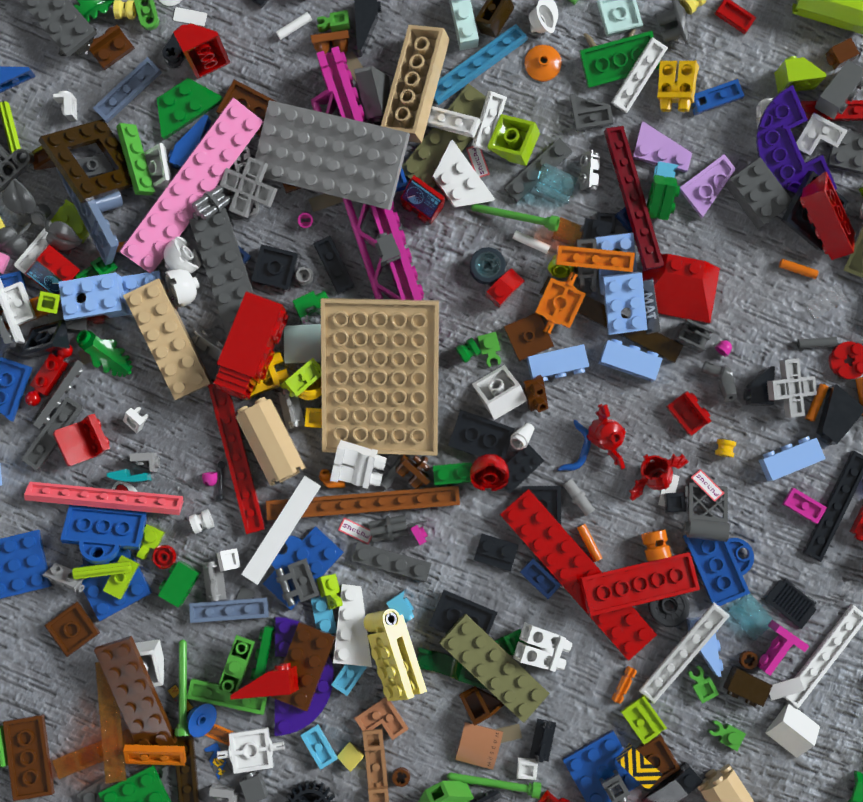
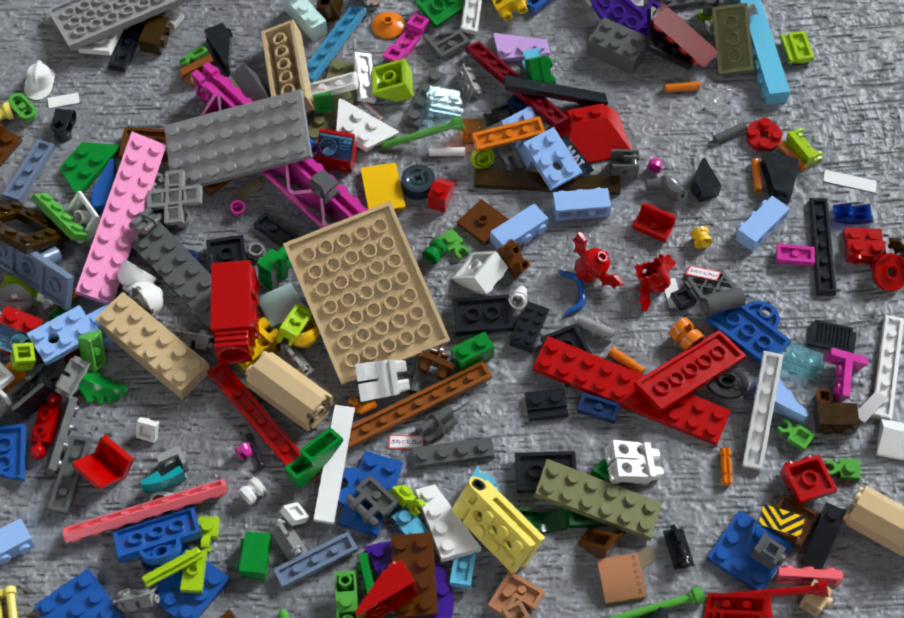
camera: 20 degrees left, 25 degrees down
red plate [152,545,177,569] -> none
red slope [173,23,230,79] -> none
white piece [276,12,312,40] -> none
yellow plate [305,408,322,428] -> none
dark pink plate [410,525,428,545] -> none
red cylinder [470,454,509,491] -> none
white tile [516,758,538,780] -> none
orange plate [535,272,586,334] -> none
lime plate [620,695,667,745] -> none
lavender wing [680,154,736,219] -> none
light grey plate [767,358,817,418] -> none
none -> light grey hinge [54,356,90,399]
none -> bright green slope [77,330,107,373]
none -> green slope [284,427,344,489]
none -> green tile [313,92,334,114]
none -> yellow tile [360,162,406,212]
none -> dark pink slope [382,13,430,62]
none -> black tile [503,75,608,106]
none -> red plate [780,455,838,505]

